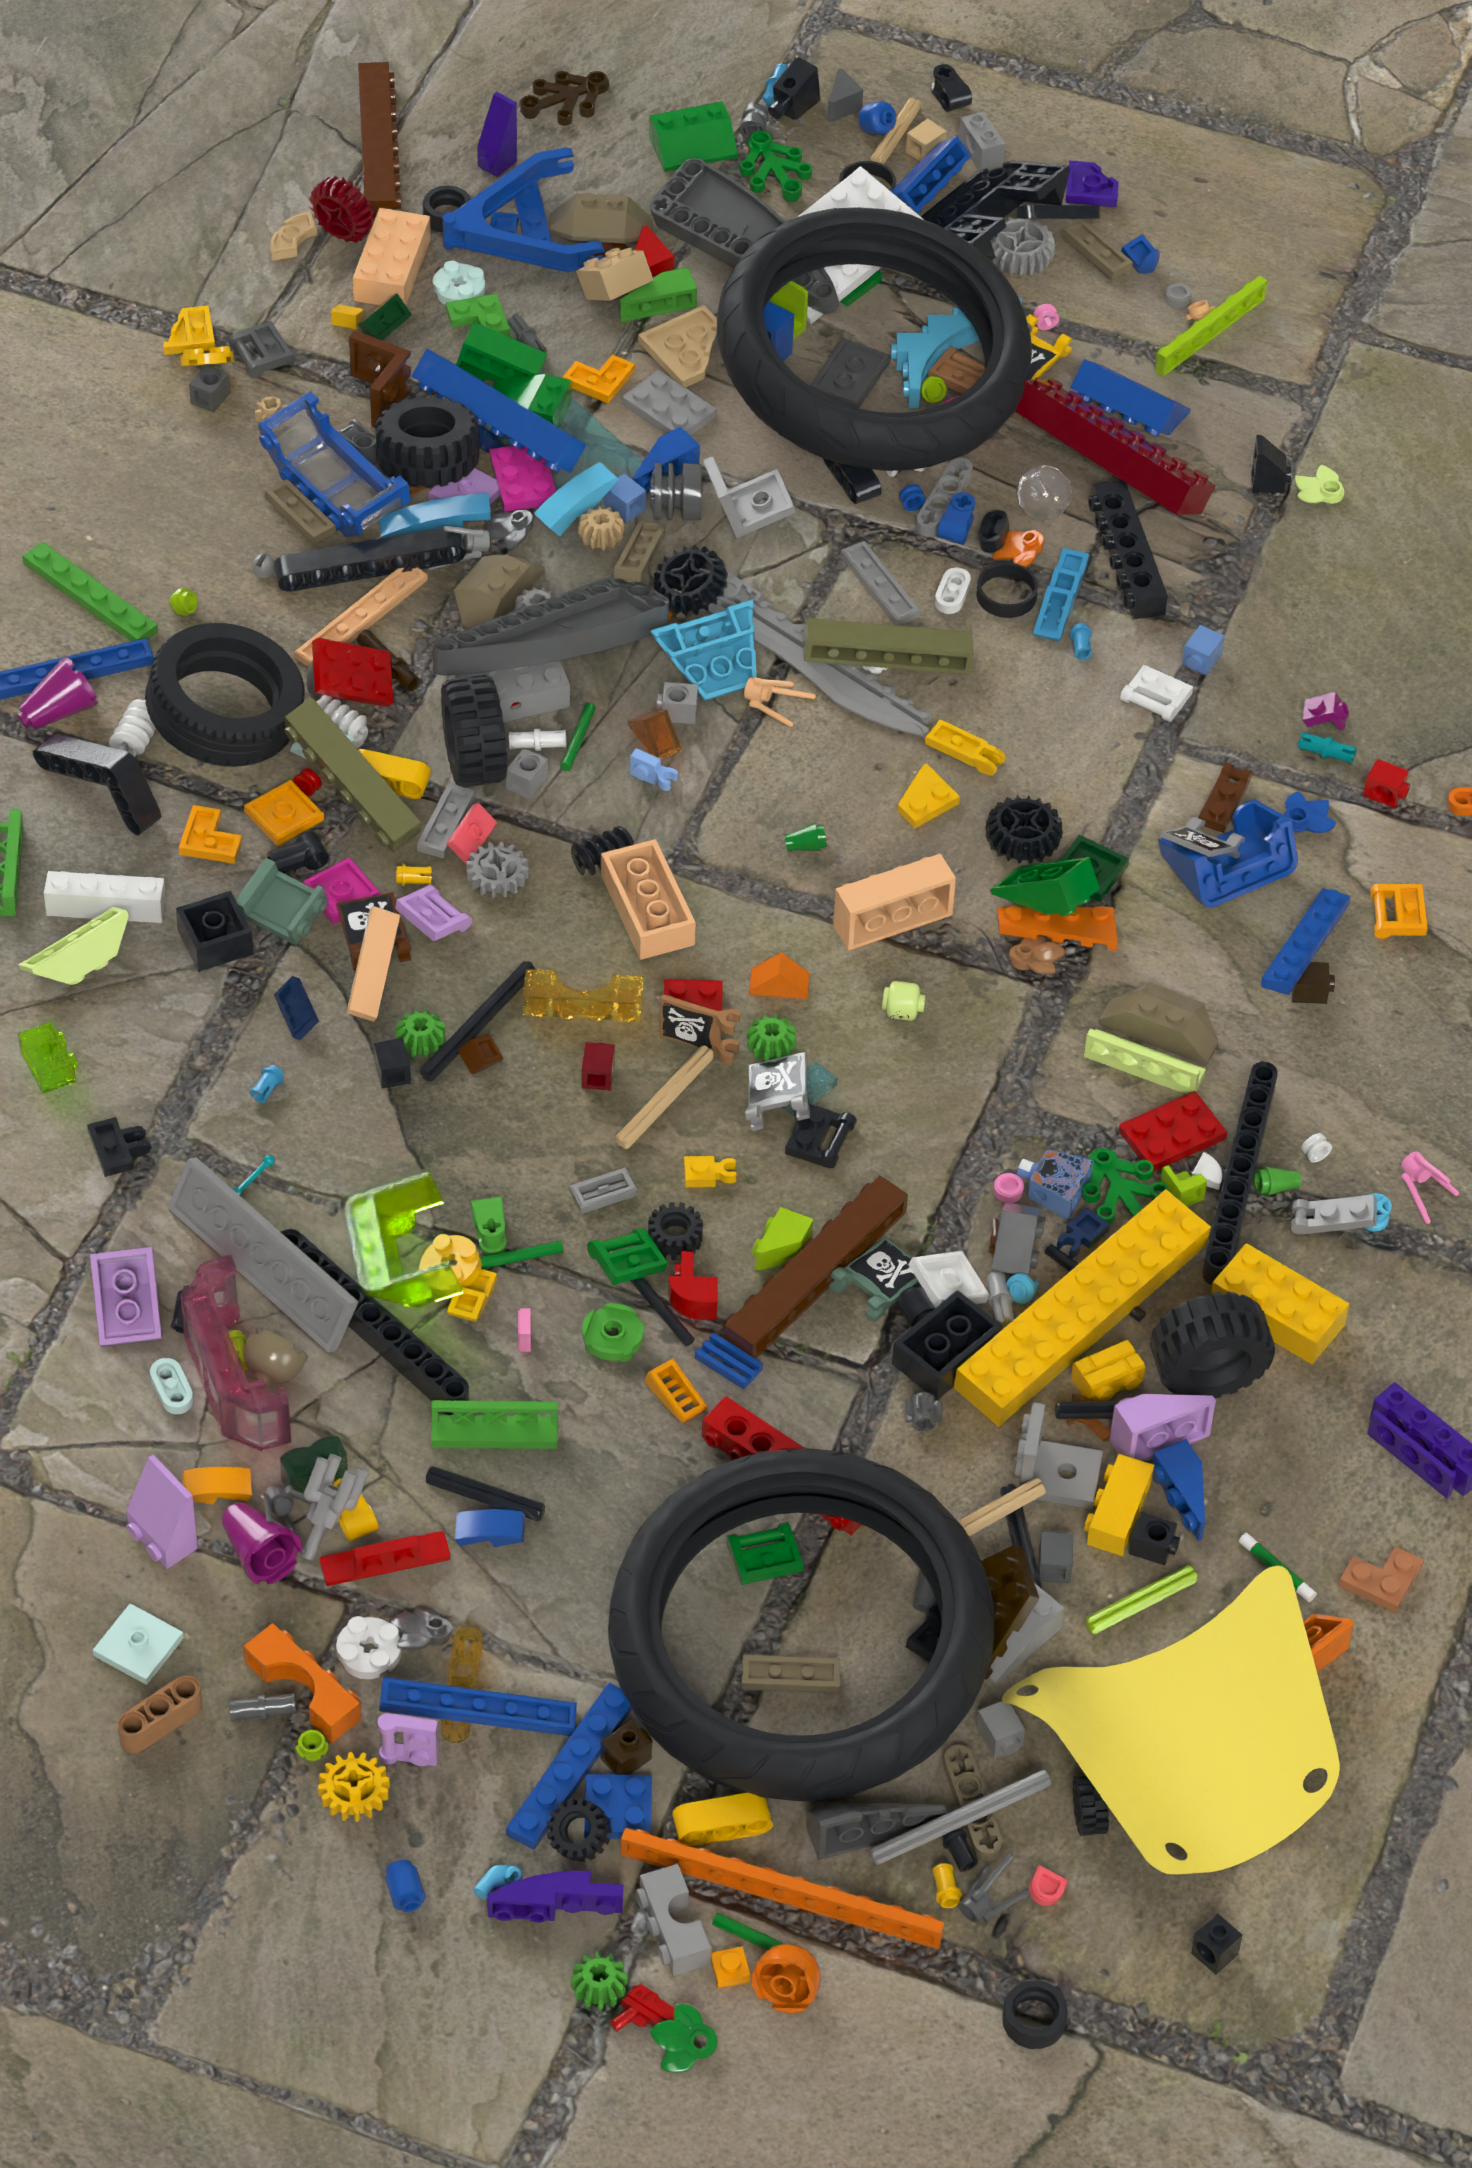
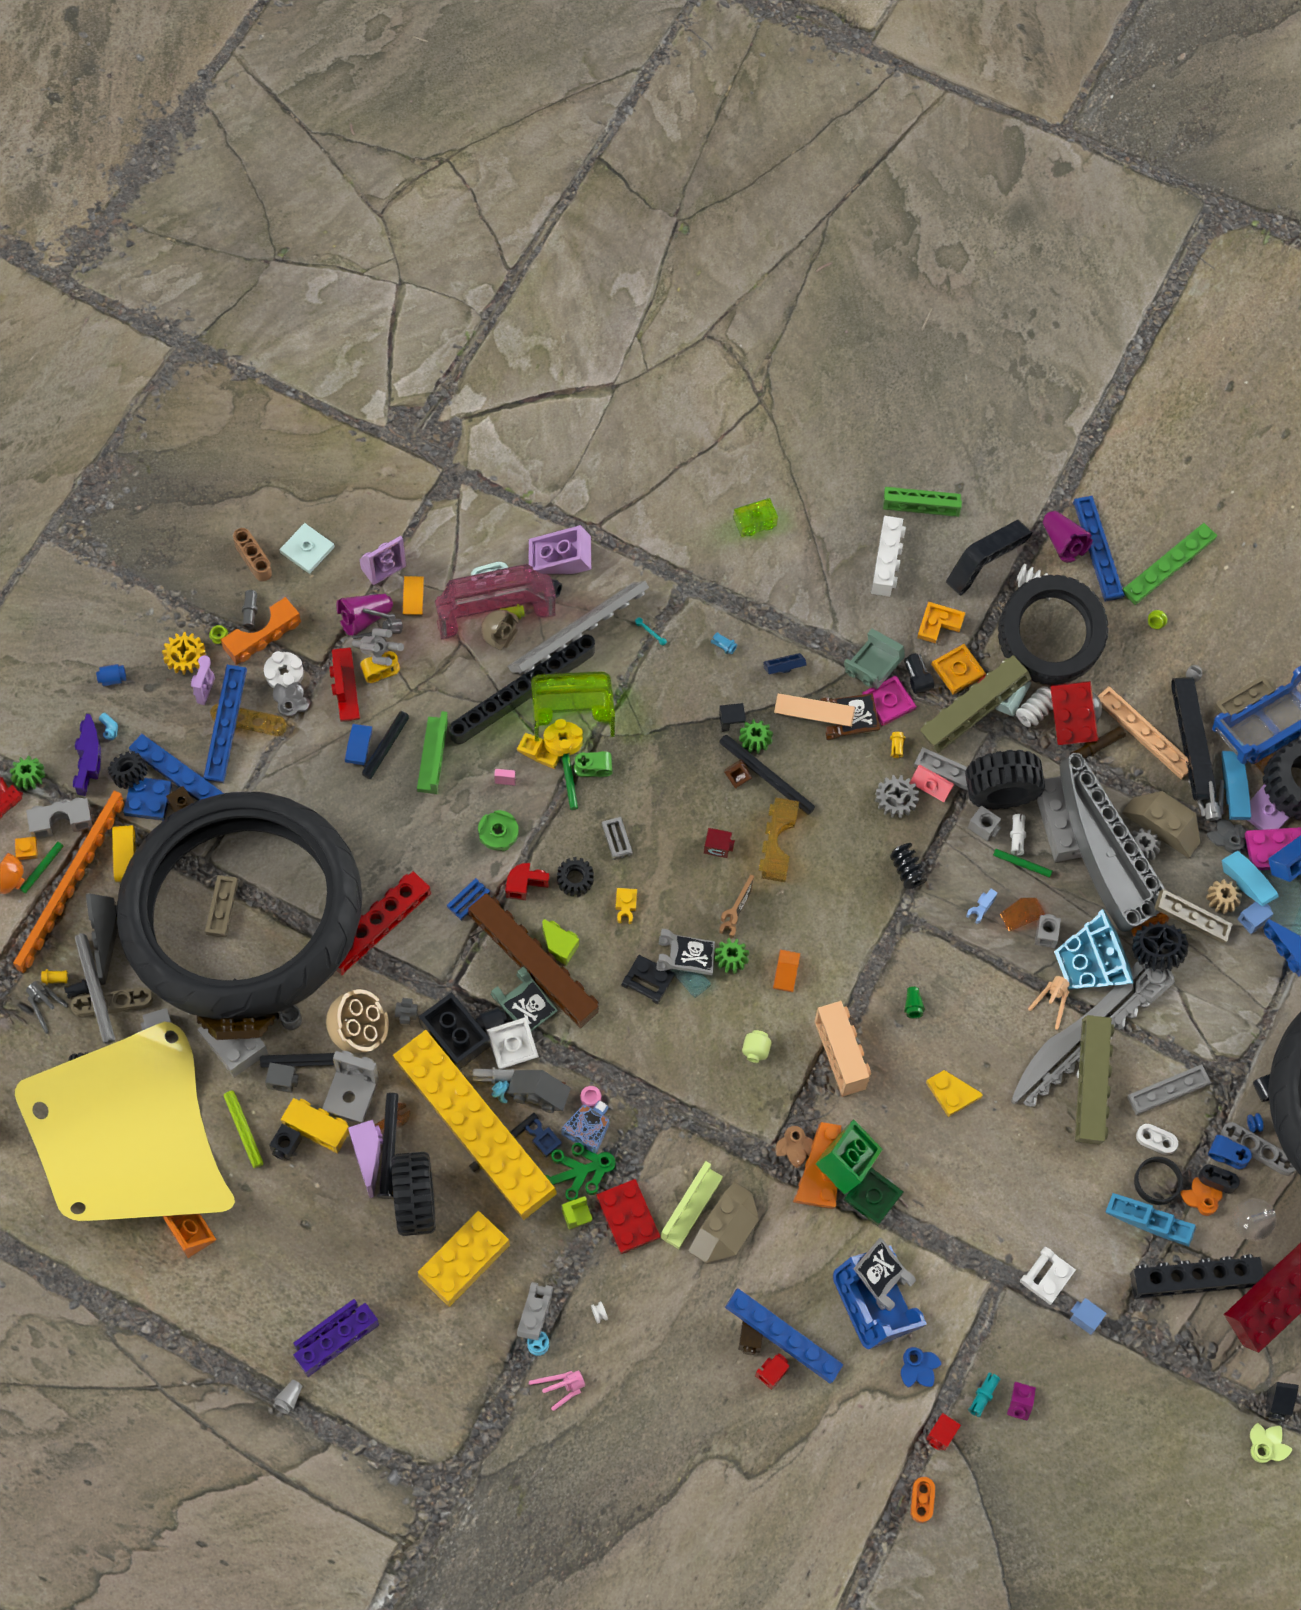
camera: 95 degrees right, 15 degrees up
yellowish green wedge [18,907,129,985] -> none
black hinge [87,1117,152,1177] -> none
black brick [176,891,253,972] -> none
clear green brick [280,1436,348,1494] -> none
yellow beam [358,749,432,799] -> none
lavender plate [395,885,472,941] -> none
green plate [587,1227,668,1285] -> none
light nougat brick [601,839,696,960] -> none
tan axle [616,1045,714,1149] -> none
black bar [630,1277,695,1346] -> none
light orange slope [644,1358,708,1424] -> none
dark grey wheel [650,463,701,520] -> none
red plate [663,979,723,1033] -> none
light grey bracket [703,456,797,538] -> none
green plate [726,1522,803,1585] -> none
yellow hinge [925,720,1006,776] -> none
tan axle [958,1478,1046,1536] -> none
black gear [985,794,1063,865] -> none
coral tile [1029,1865,1068,1906] -> none
dark azure pin [1070,623,1092,660] -> none
yellow brick [1071,1340,1145,1401] -> none
blue slope [1152,1439,1205,1541] -> none
white tile [1192,1152,1222,1190] -> none
reddish brown plate [1198,762,1253,833] -> none
black beam [1203,1061,1278,1285] -> none
bar [1239,1533,1317,1602] -> none
bright green cone [1254,1166,1301,1196] -> none
nougat plate [1338,1546,1424,1613] -> none
light orange plate [1370,884,1428,939] -> none
none -> tan cylinder [326,989,389,1054]
none -> red brick [755,1353,790,1390]

